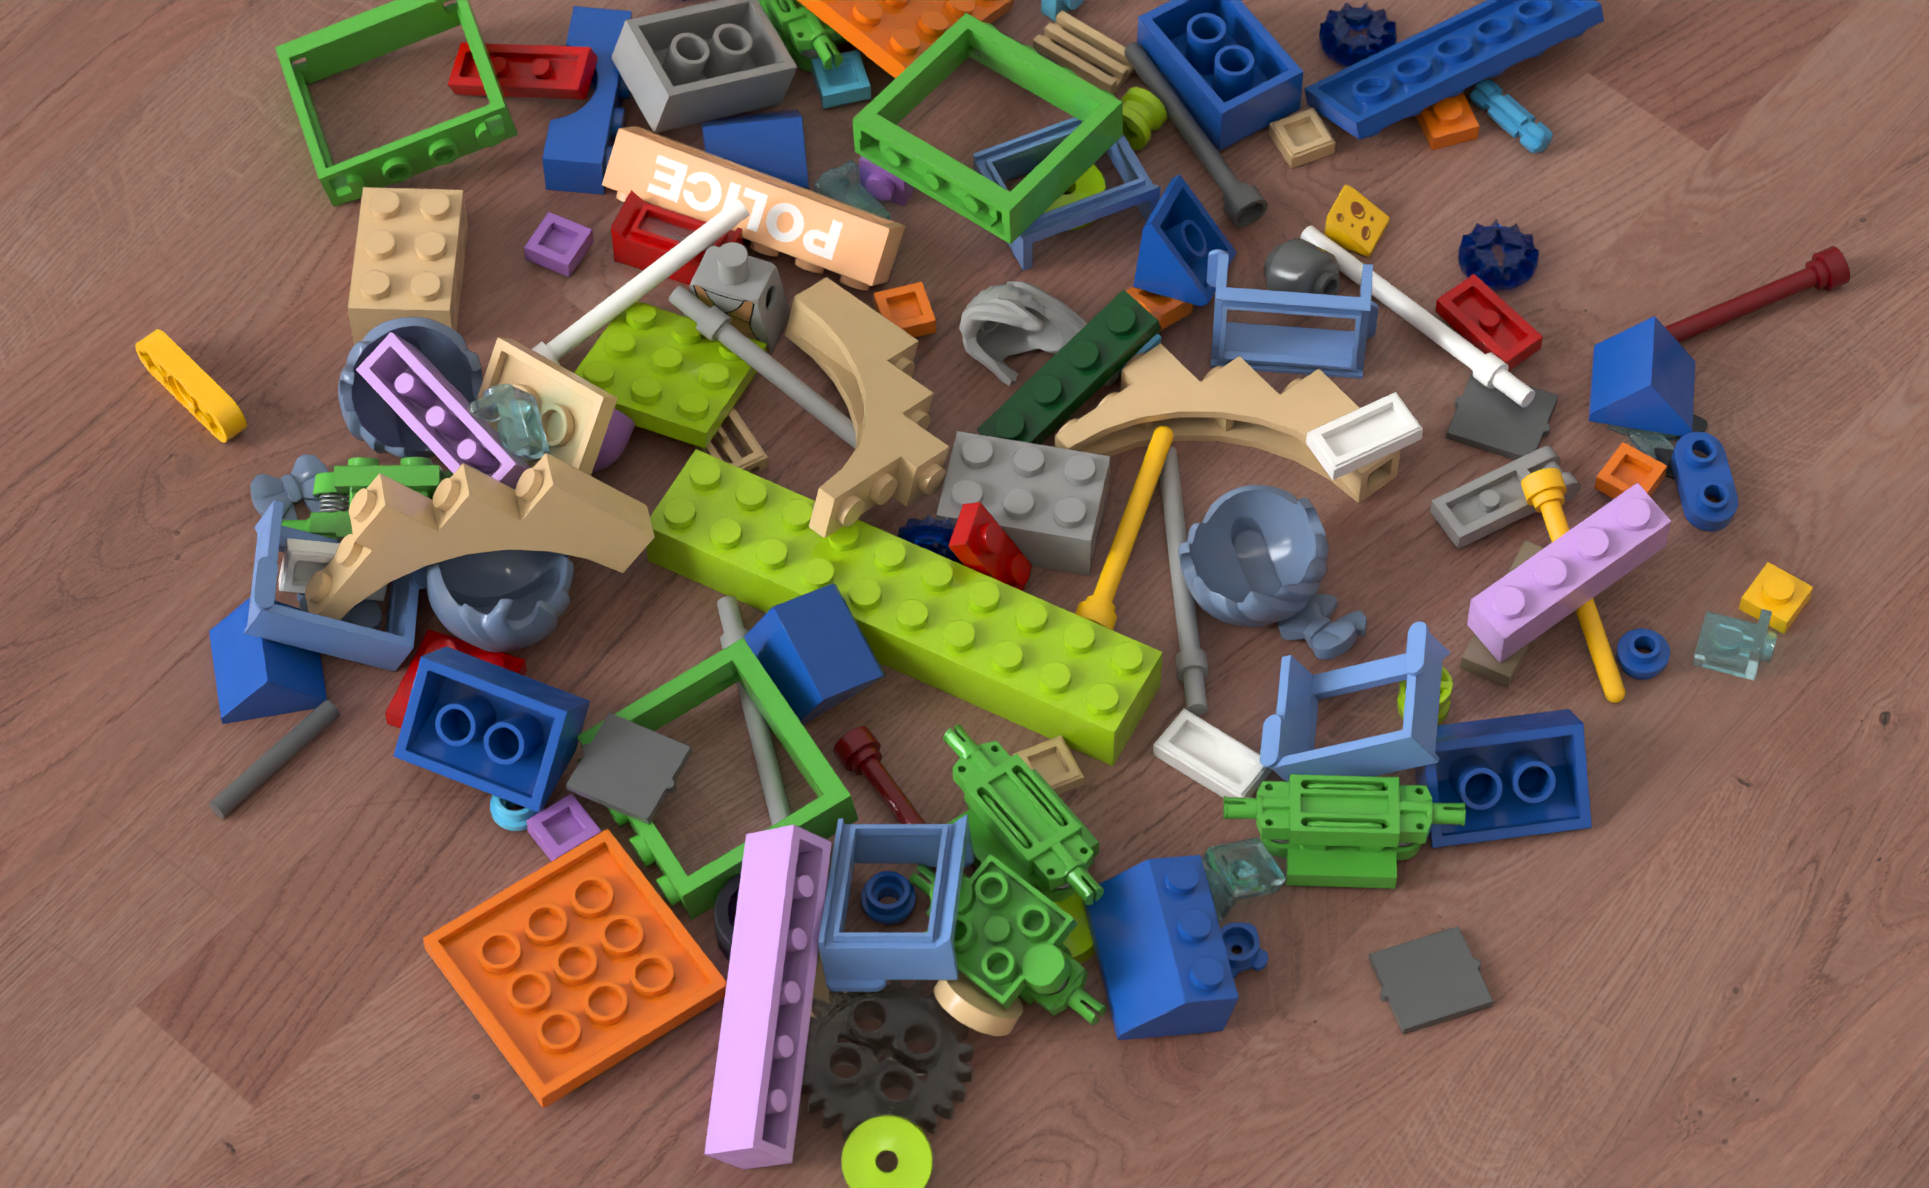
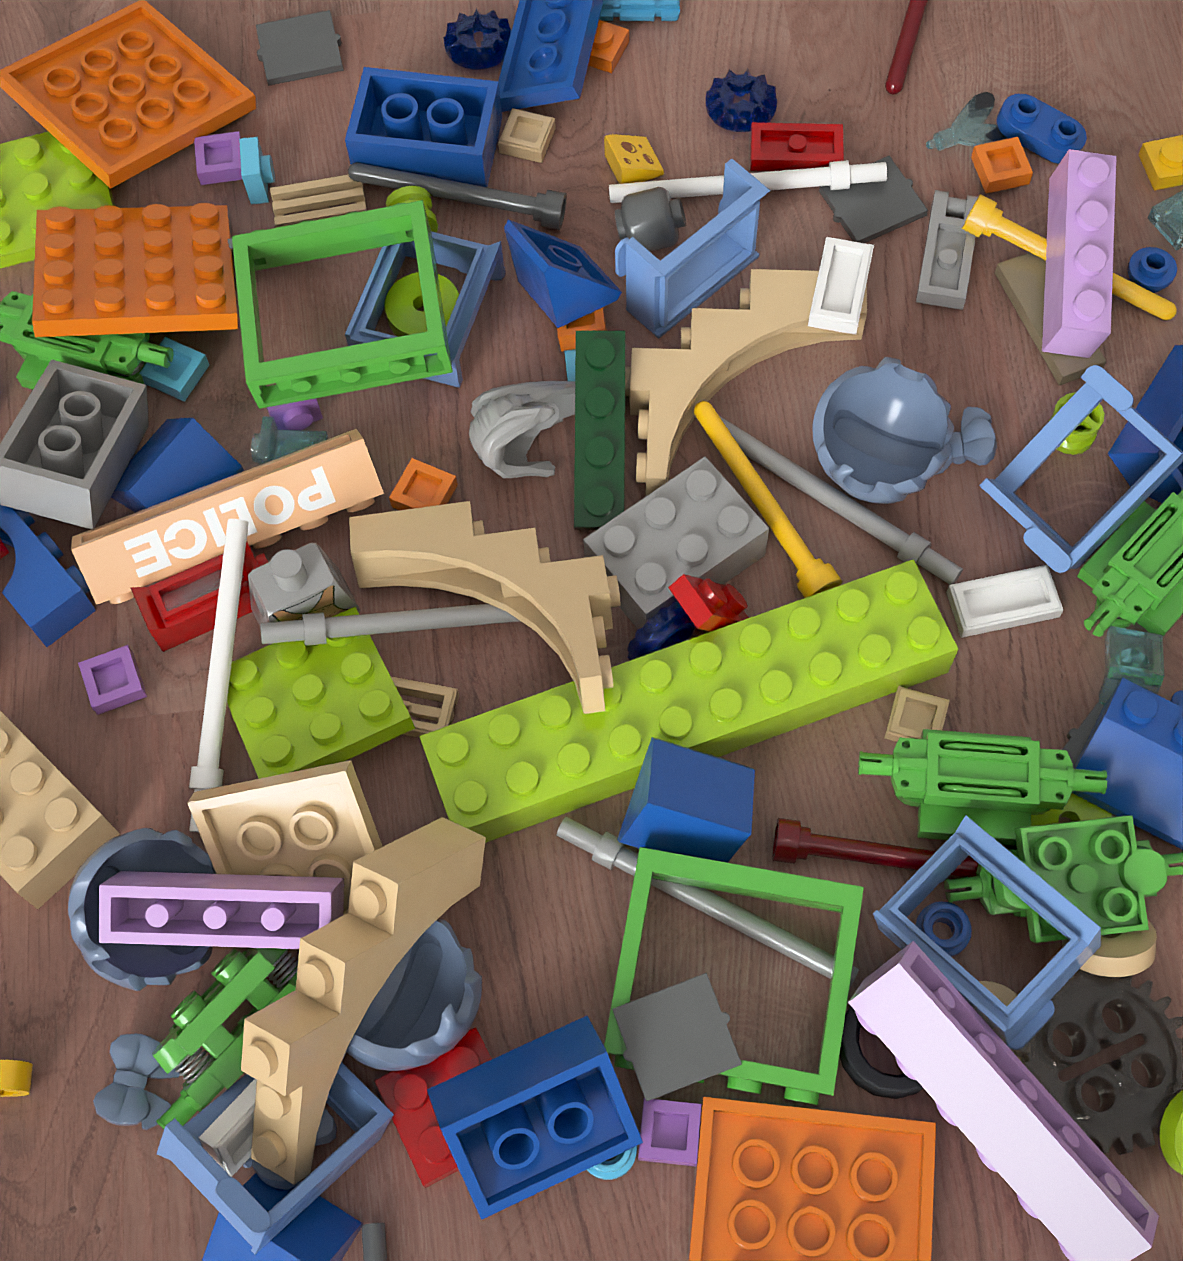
camera: 45 degrees left, 10 degrees up
clear light blue bracket [468,384,550,461] -> none
blue slope [1588,316,1695,436] -> none

